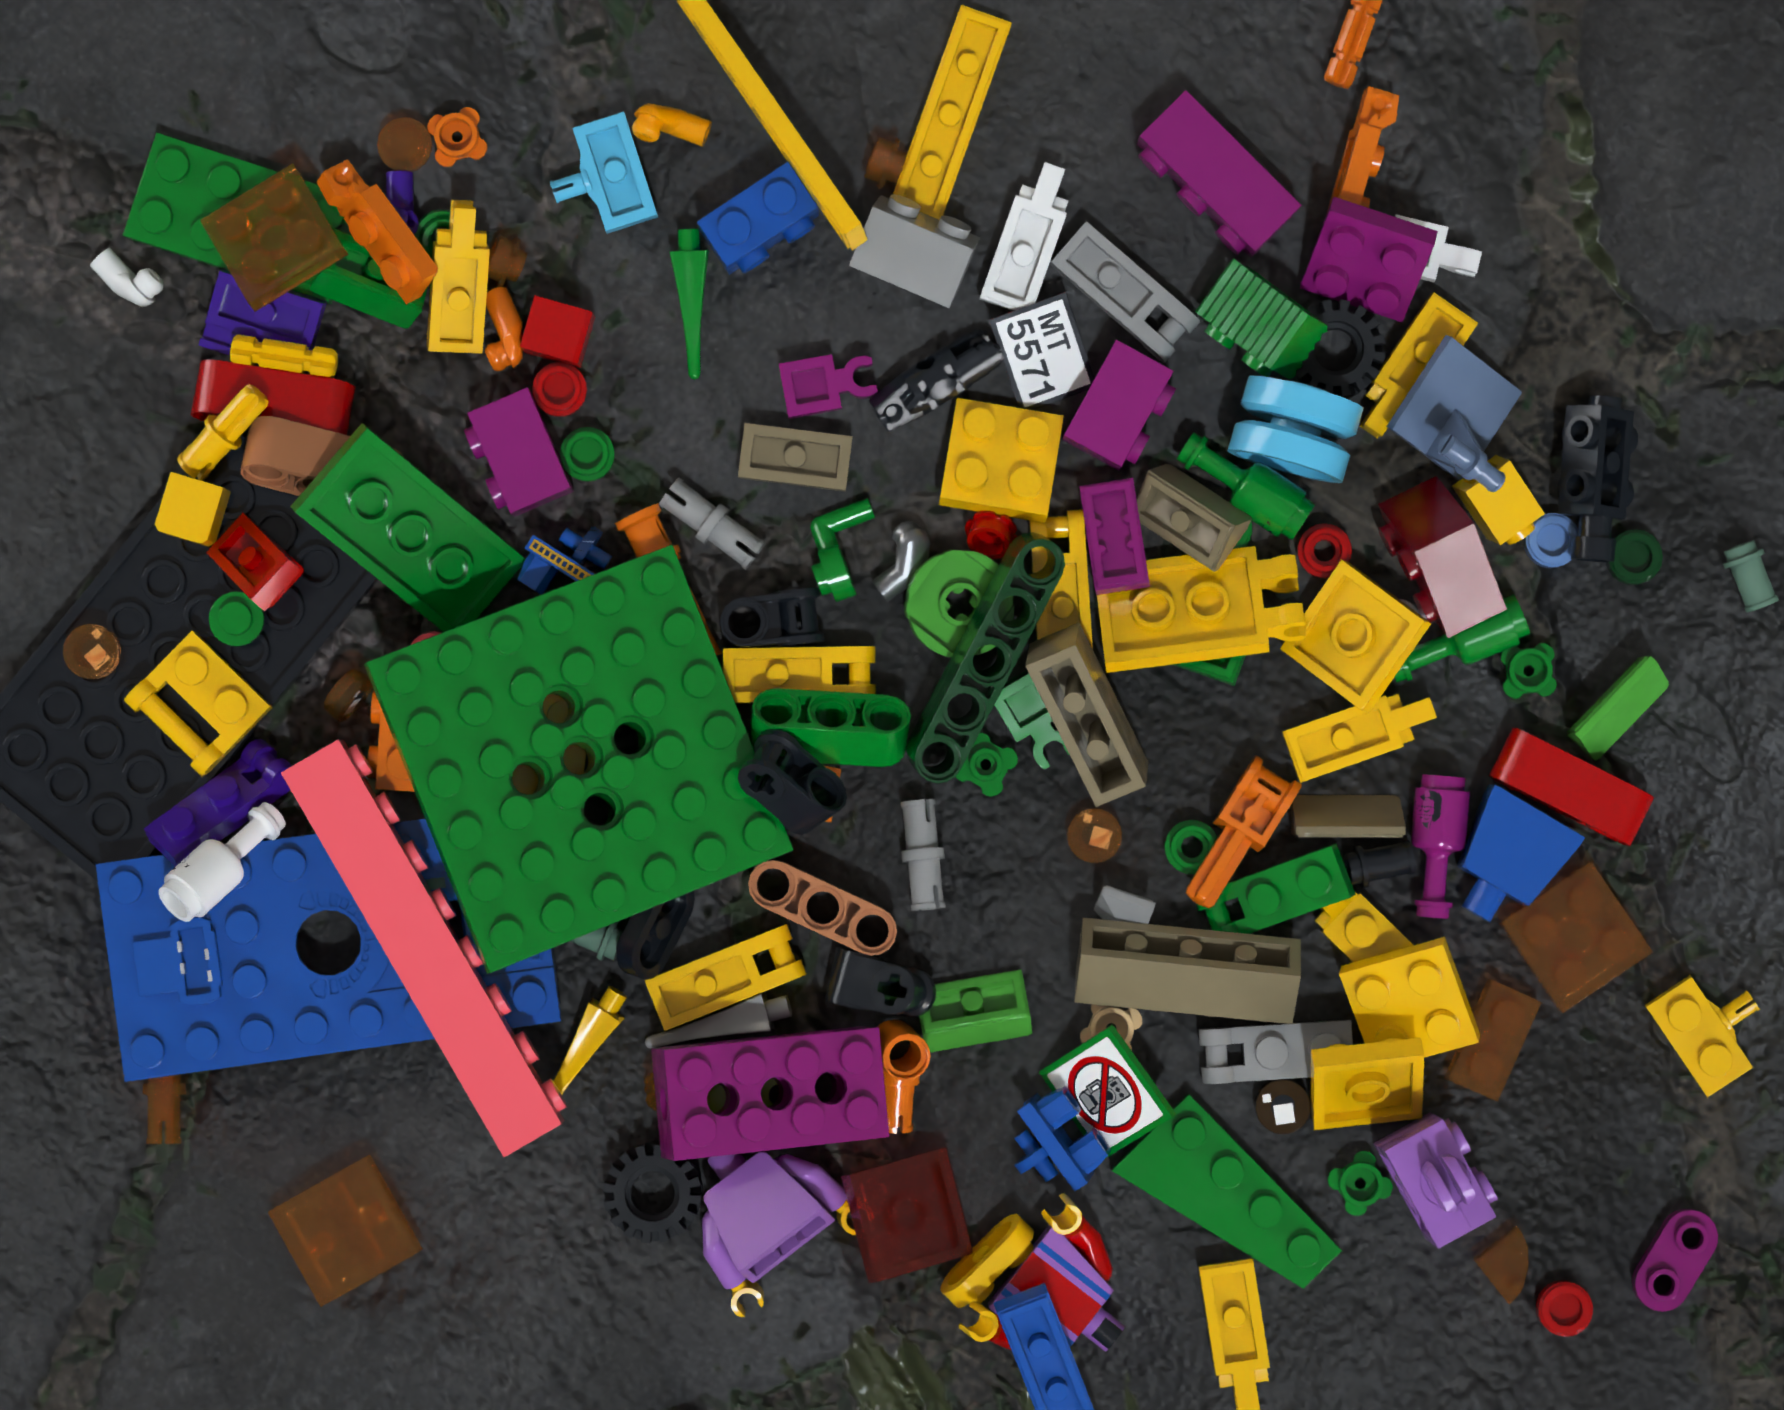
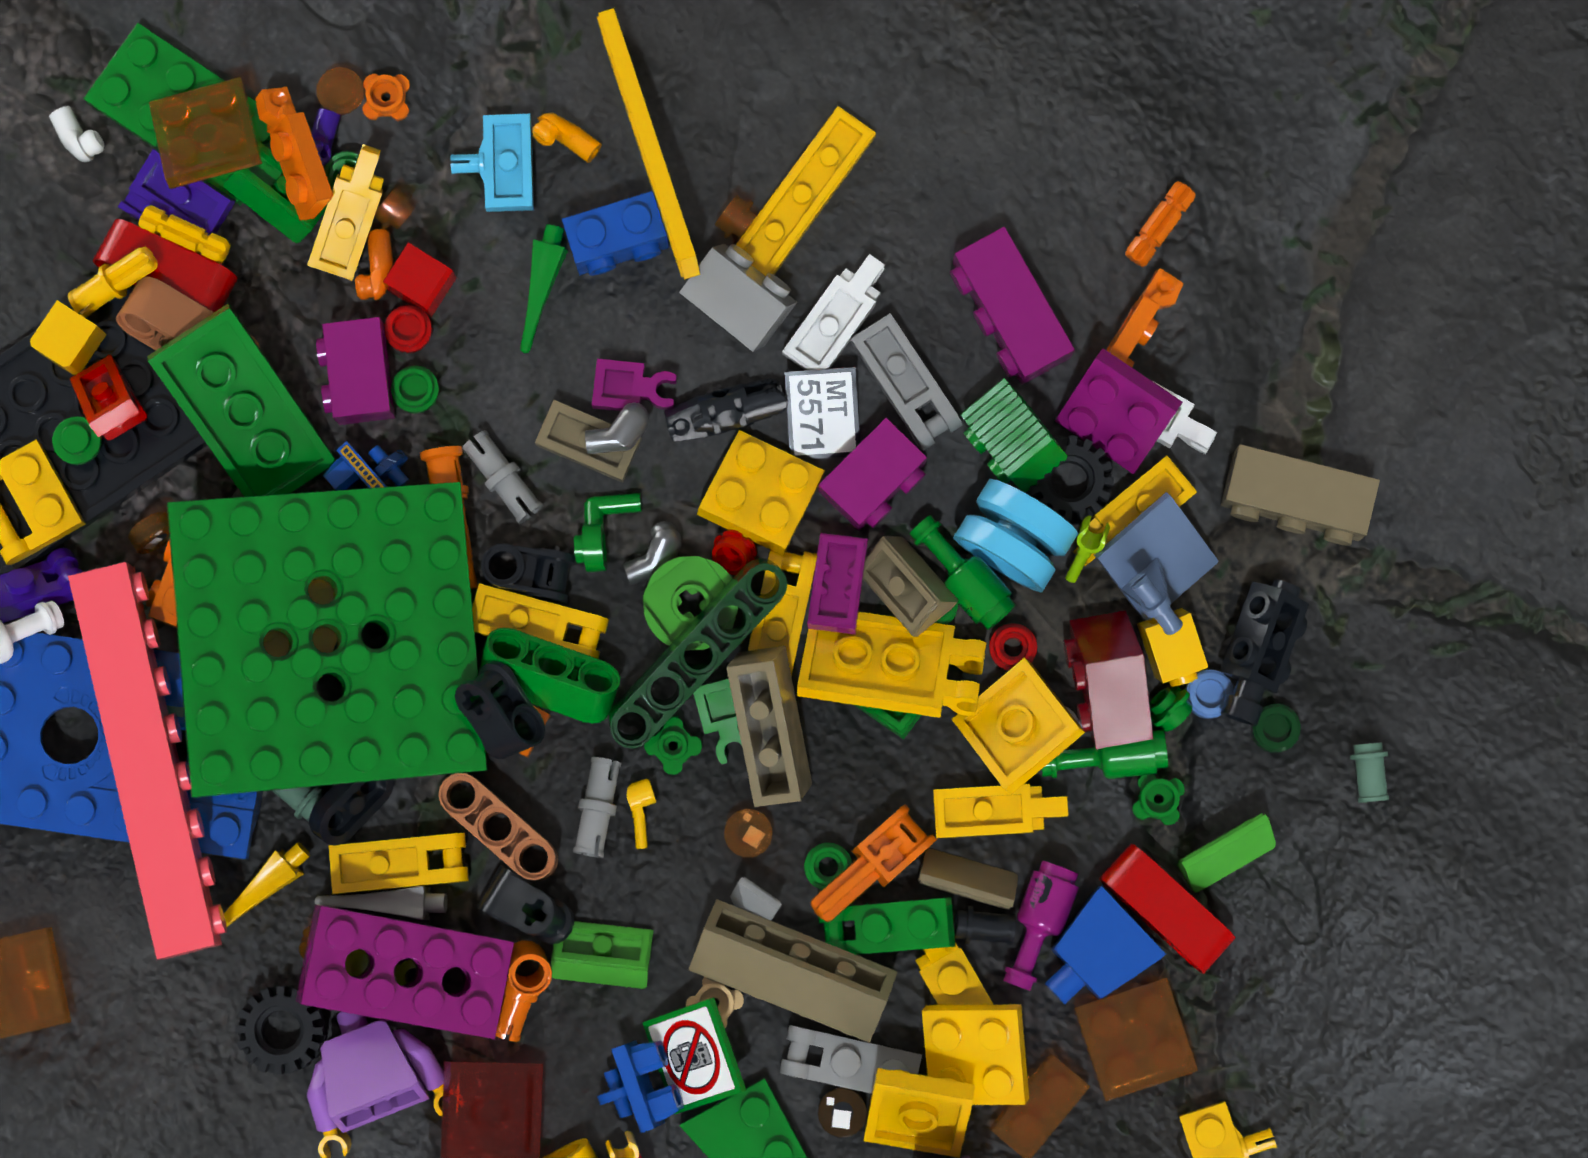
camera: 15 degrees right, 5 degrees down
none -> flat silver arm [585,402,649,454]
none -> yellow hand [627,778,657,849]
none -> lime hand [1065,515,1110,583]
none -> green plate [1149,686,1193,732]
none -> dark tan brick [1220,444,1380,546]

